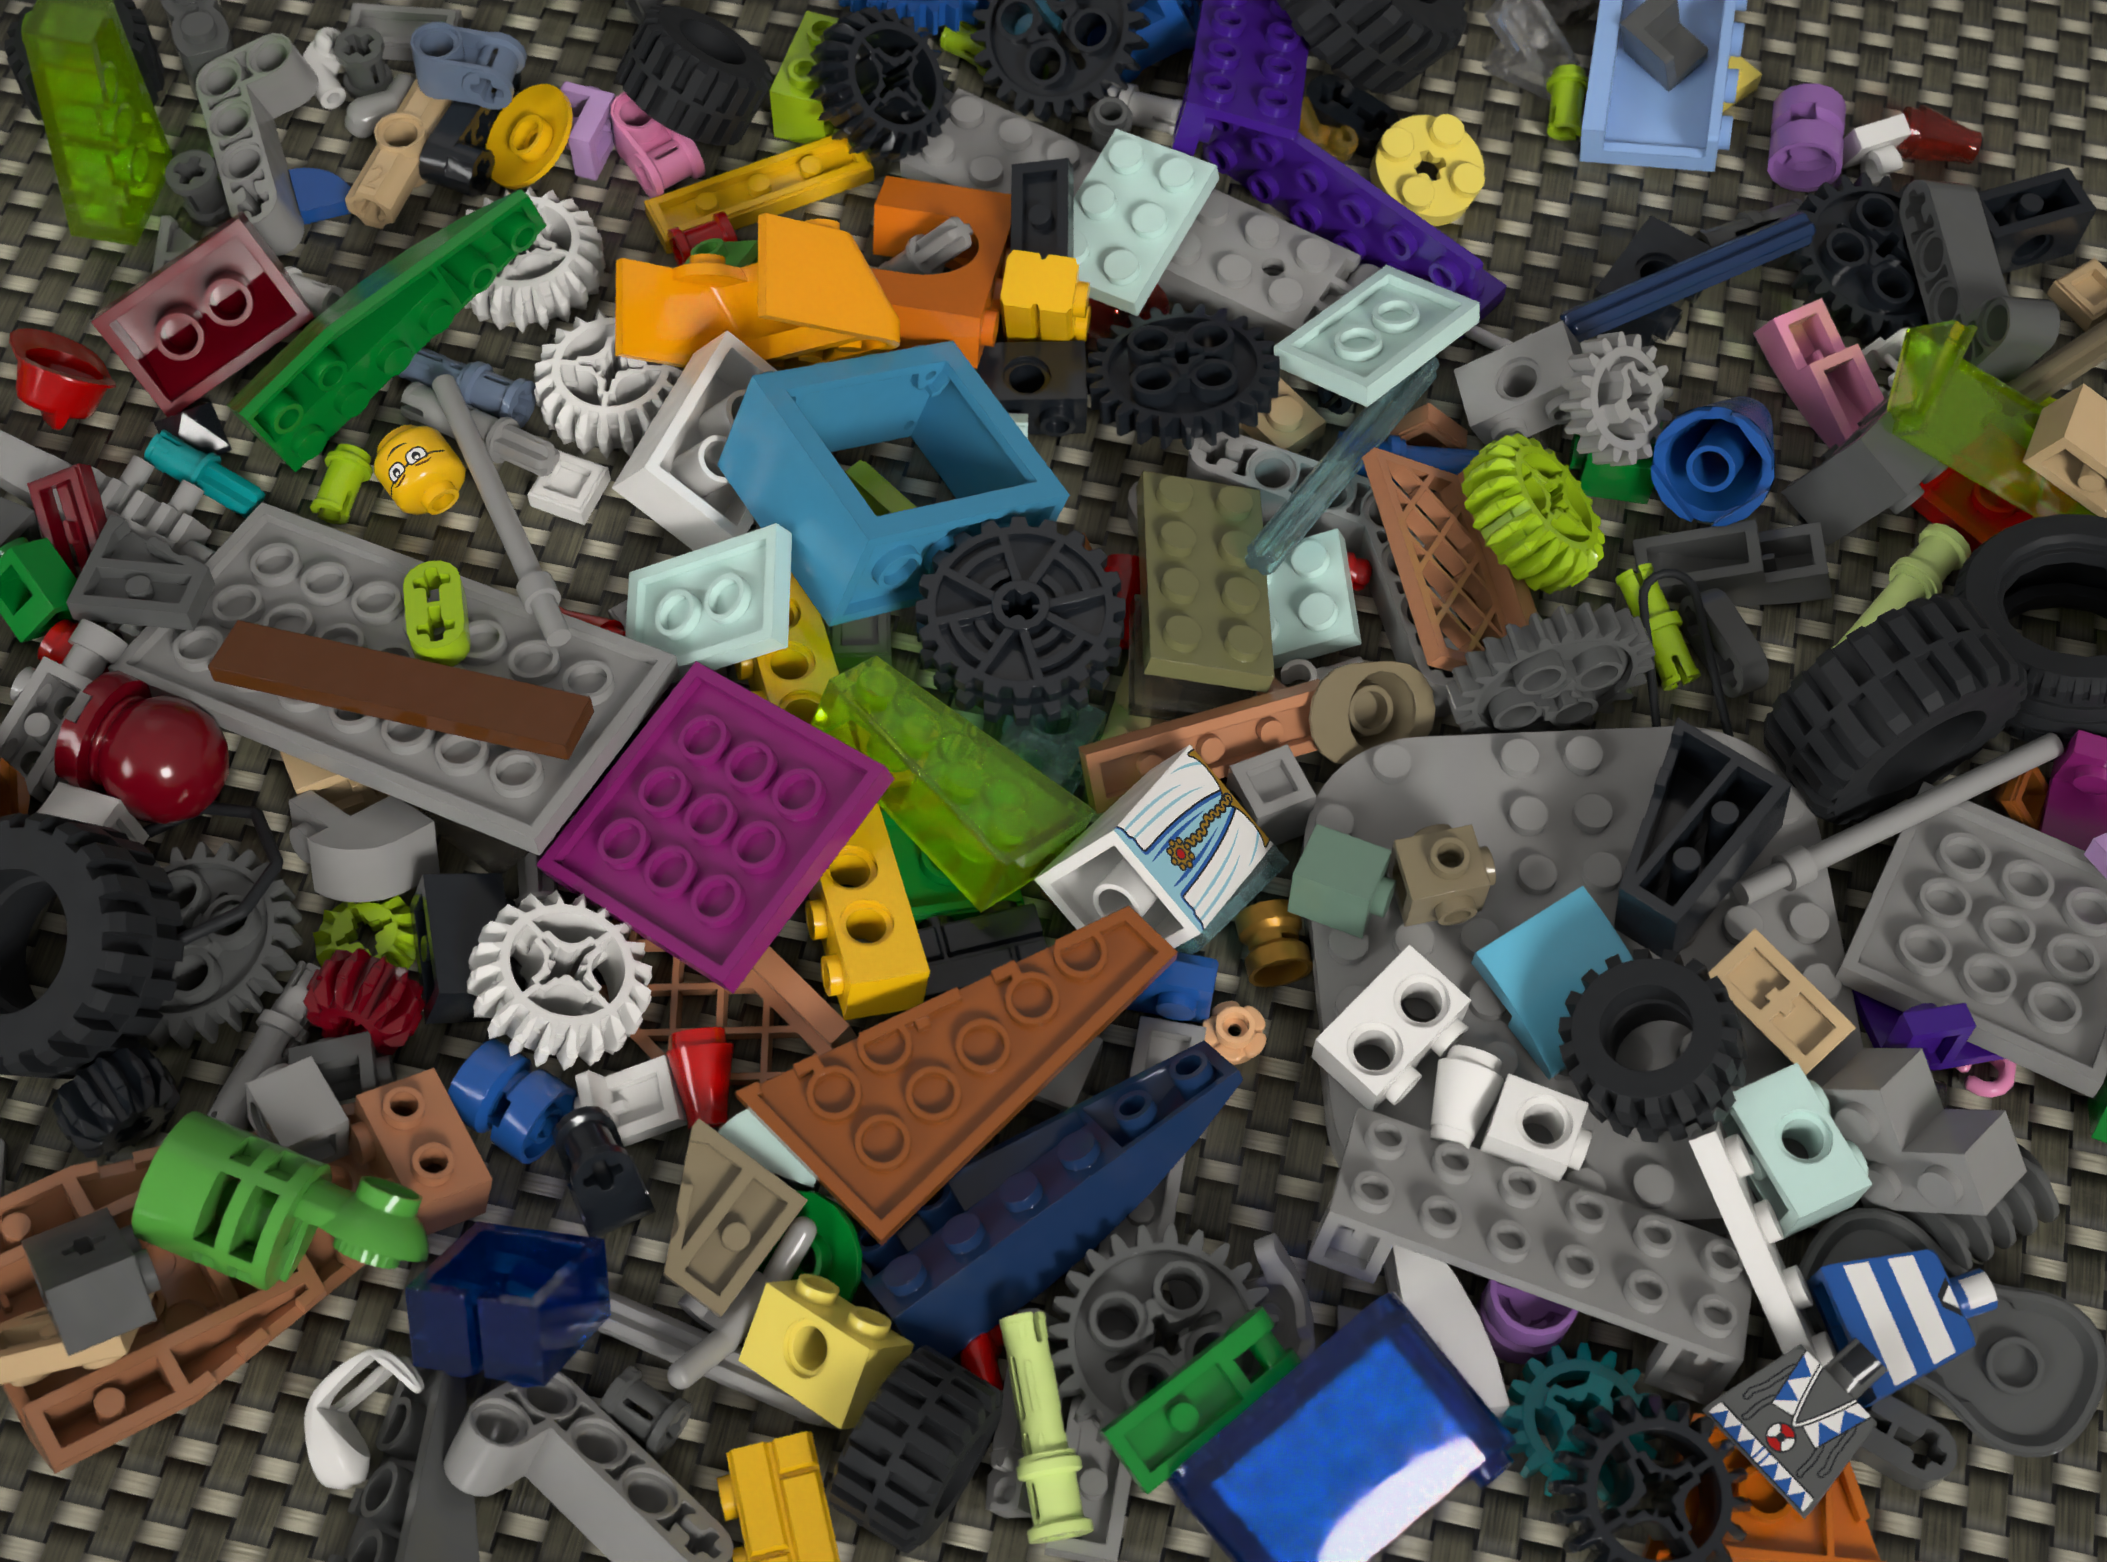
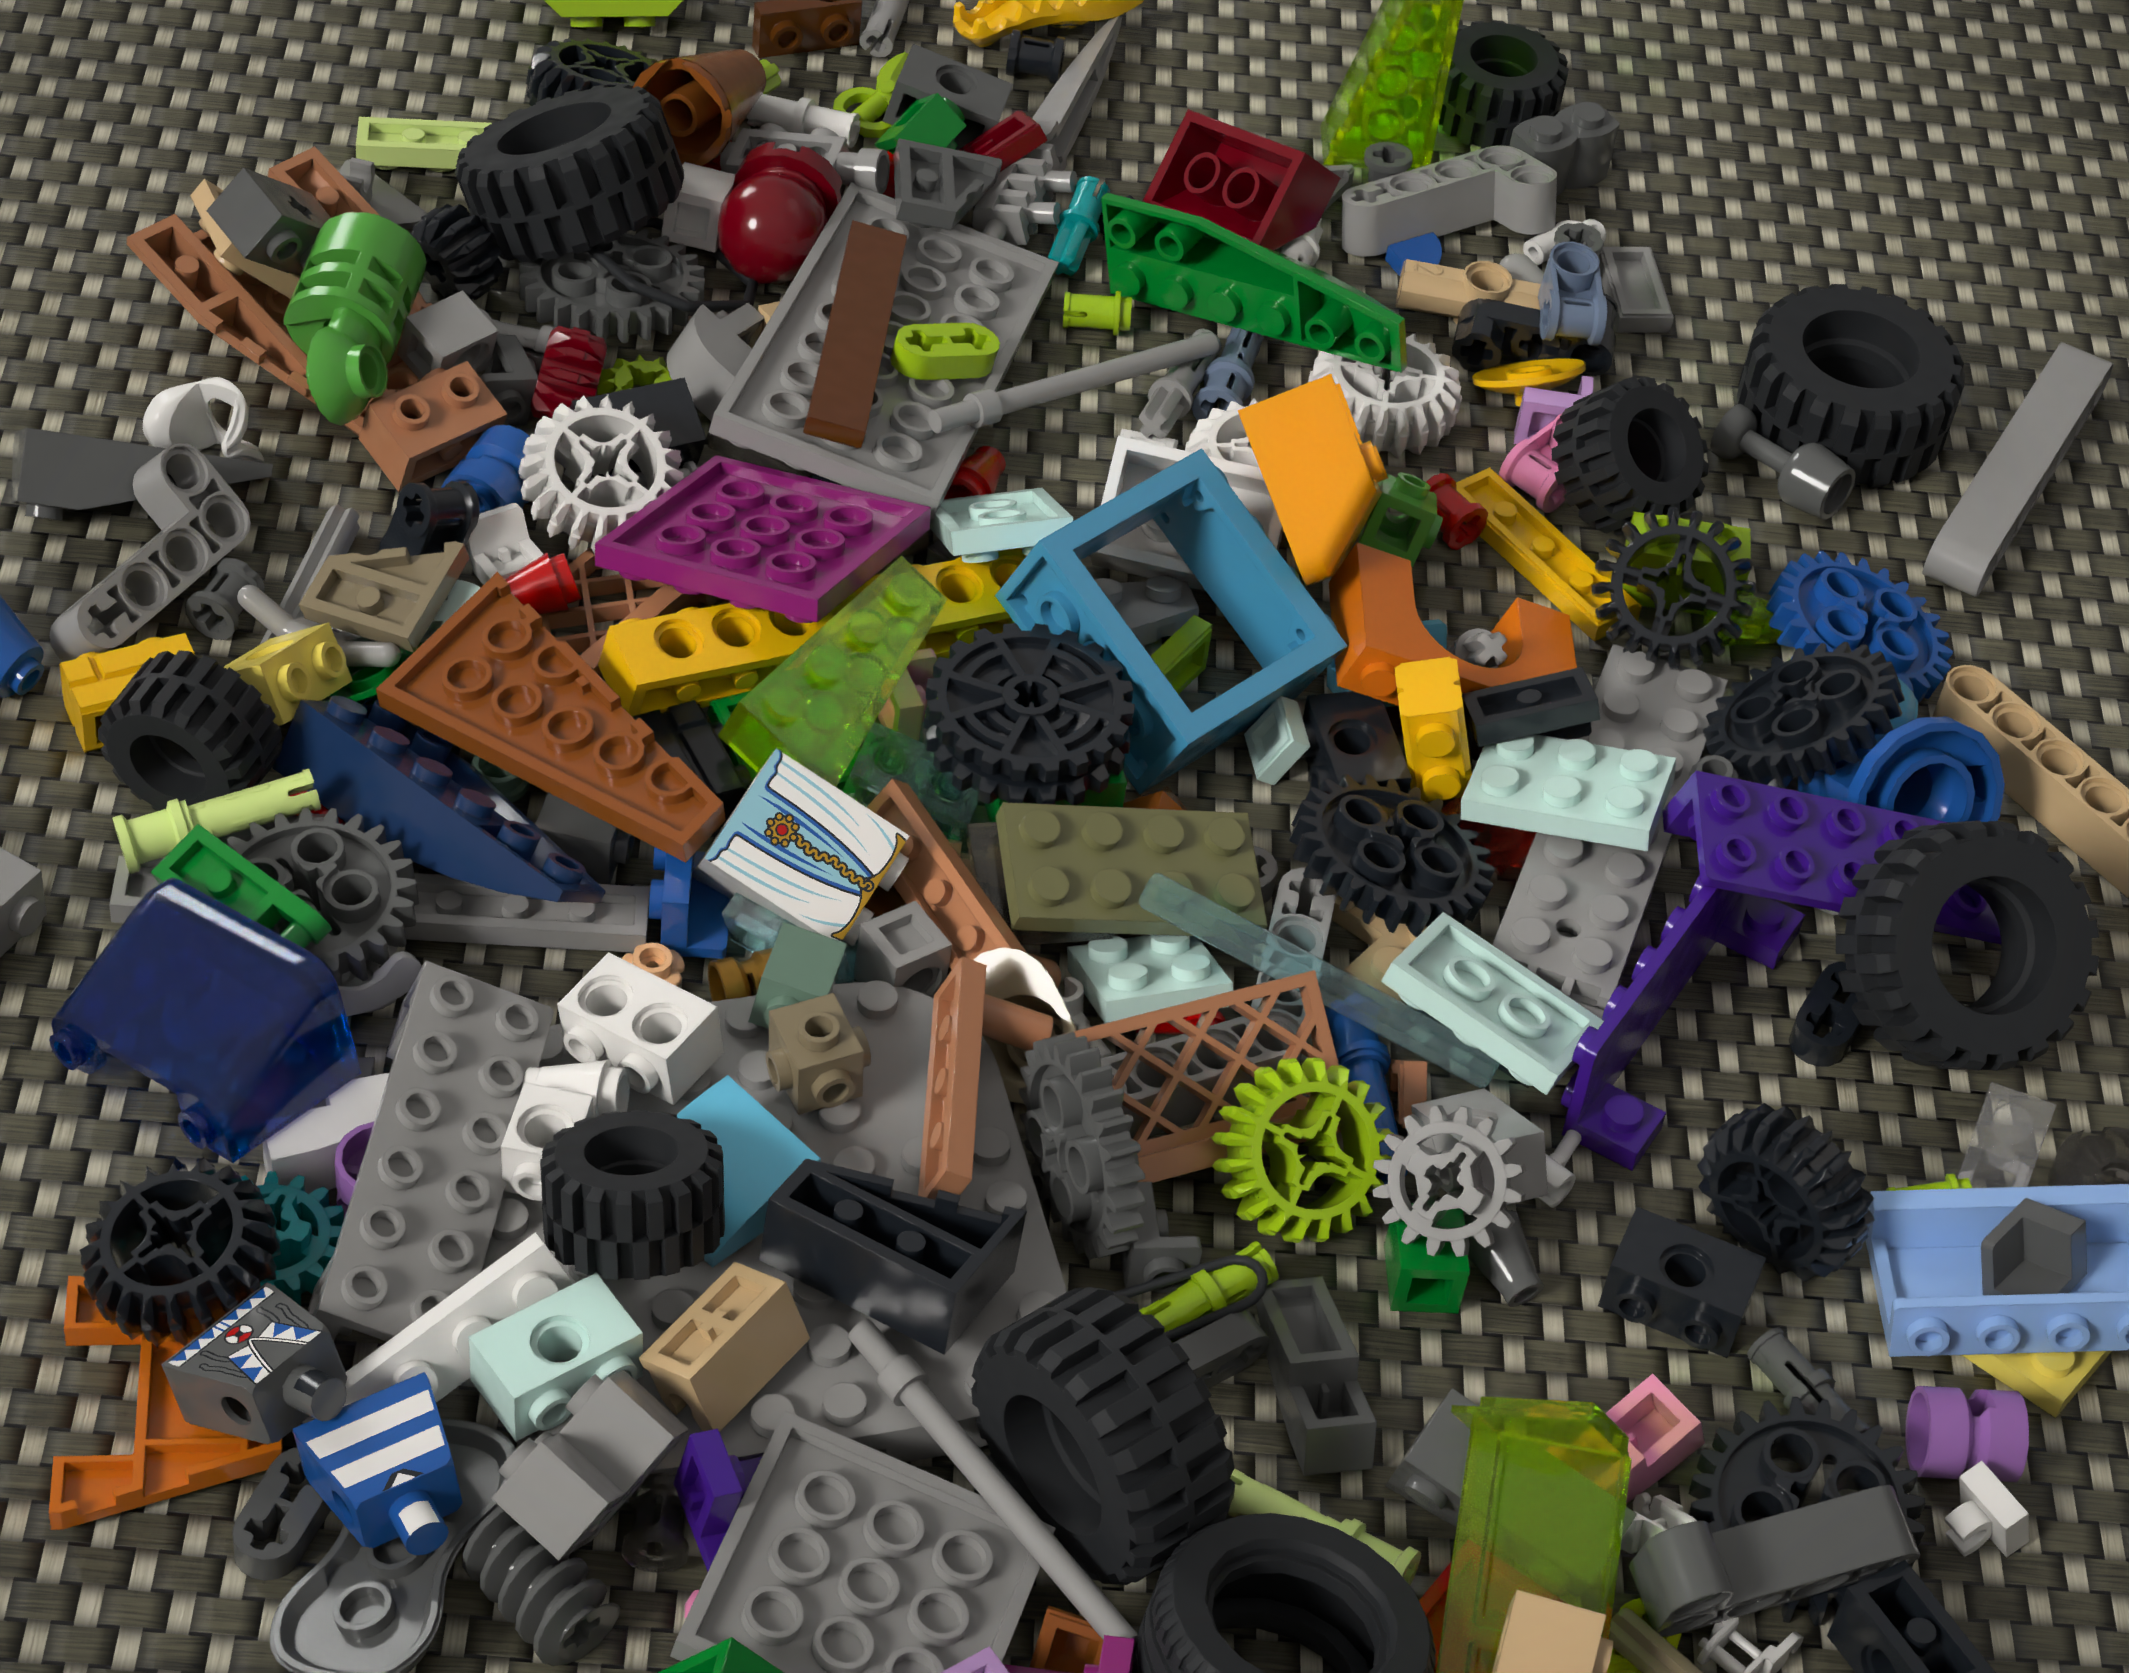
camera: 75 degrees right, 15 degrees down
red piece [9,328,116,431] -> none
yellow head [374,424,466,515] -> none
clear blue piece [405,1221,611,1387] -> none
clear yellow arm [1298,97,1358,162] -> none
light yellow plate [1370,114,1485,227] -> none
dark blue axle [1560,212,1816,343] -> none
blue cone [1651,396,1775,526] -> none
clear red cone [1896,104,1982,165] -> none
none -> nougat piece [918,956,1053,1200]
none -> black gear [1697,1103,1875,1282]

